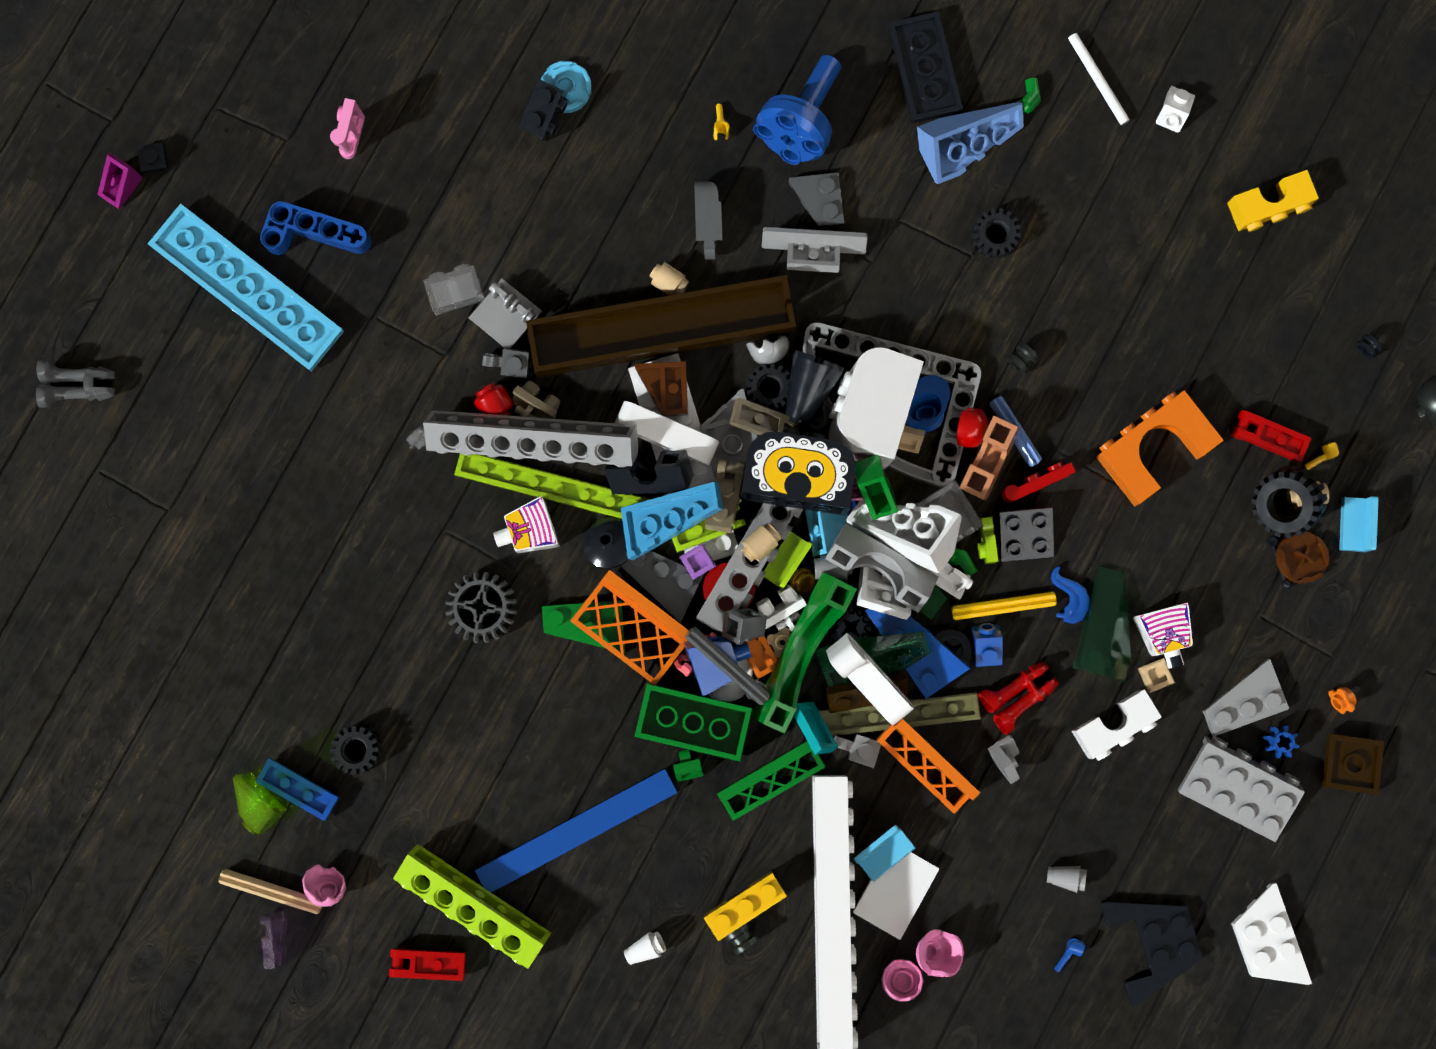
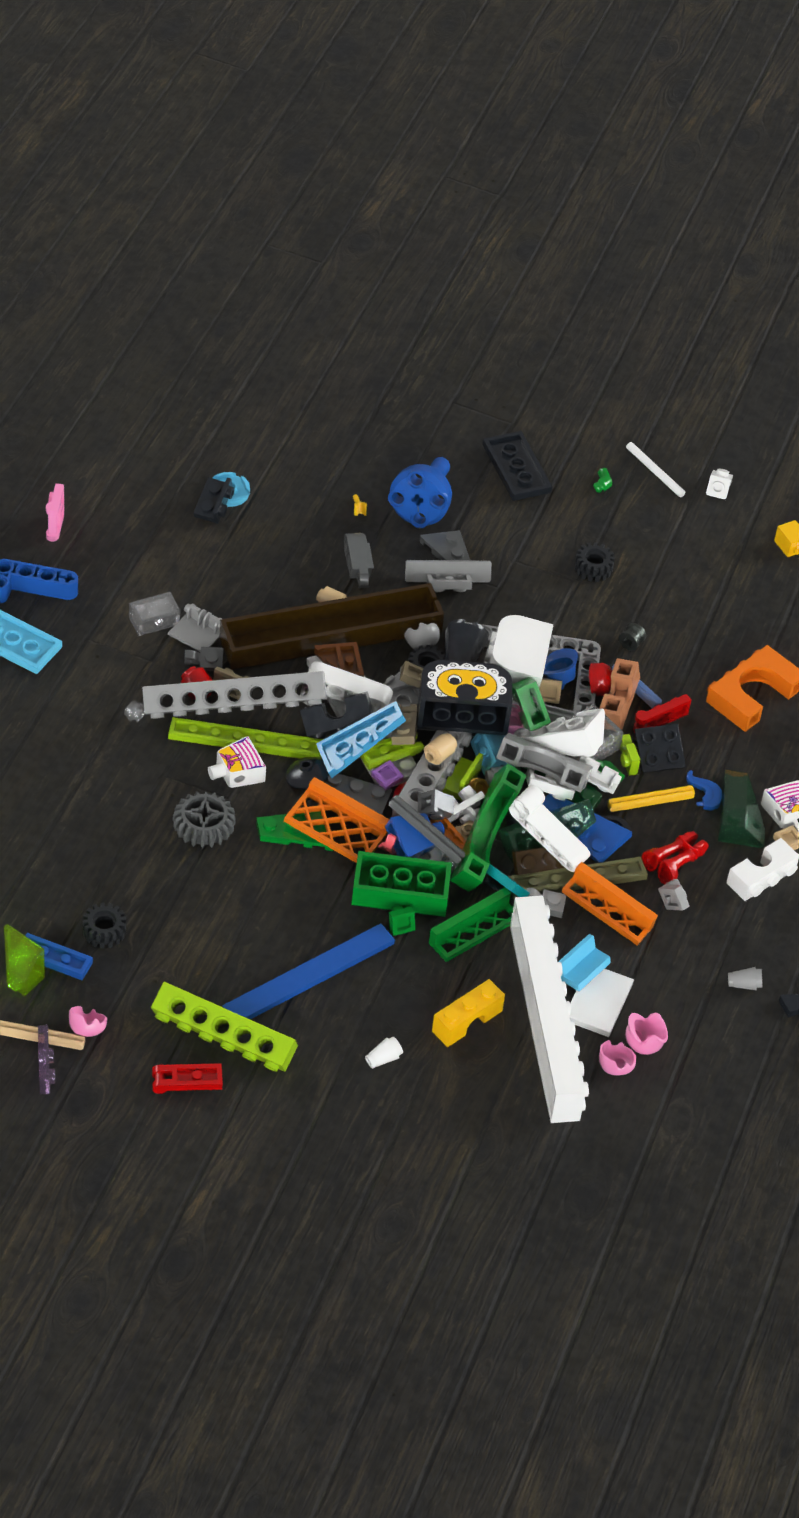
camera: 15 degrees left, 35 degrees down
pearl dark grey wheel [725,923,758,955] -> none
medium blue wedge [917,102,1024,184] -> none
blue bracket [972,623,1003,667] -> none
blue hand [1054,938,1085,972] -> none

